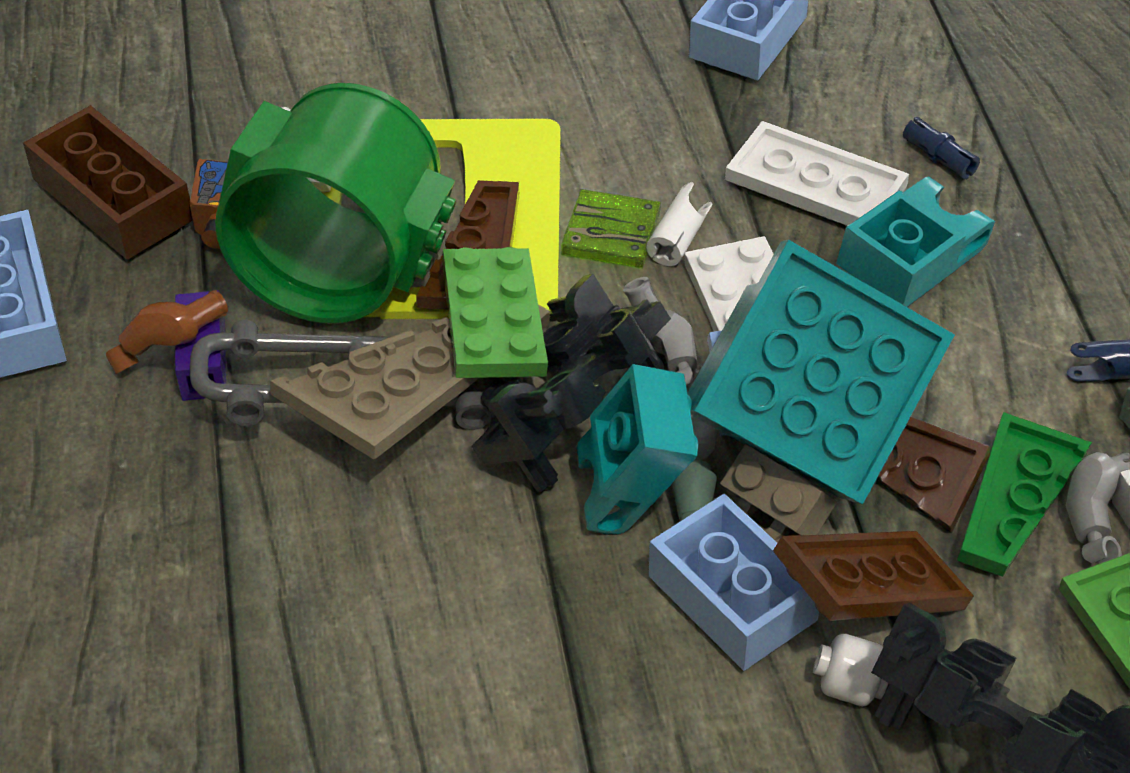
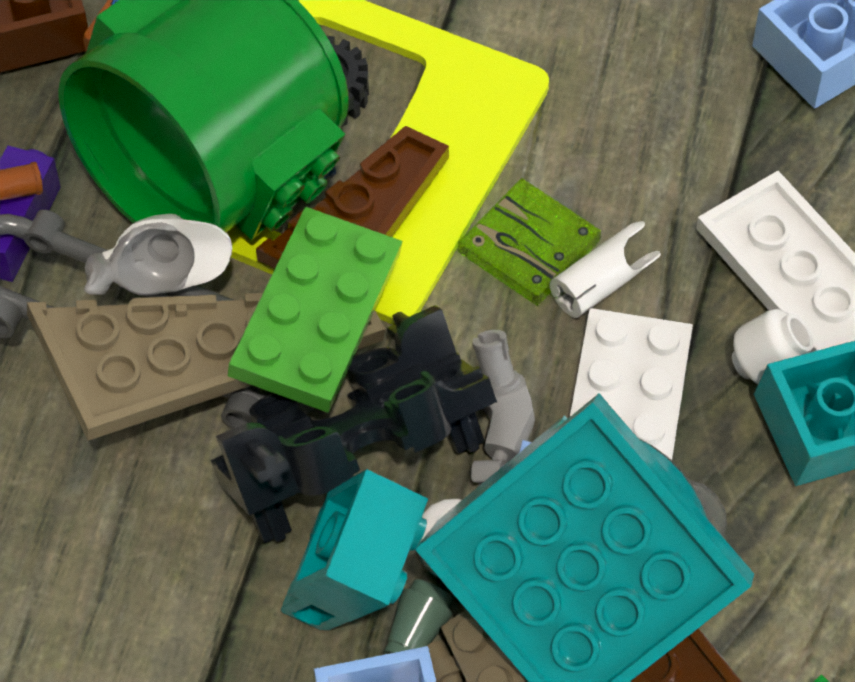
camera: 25 degrees right, 10 degrees up
none -> light grey hair [84,214,232,296]
none -> white head [732,309,813,384]

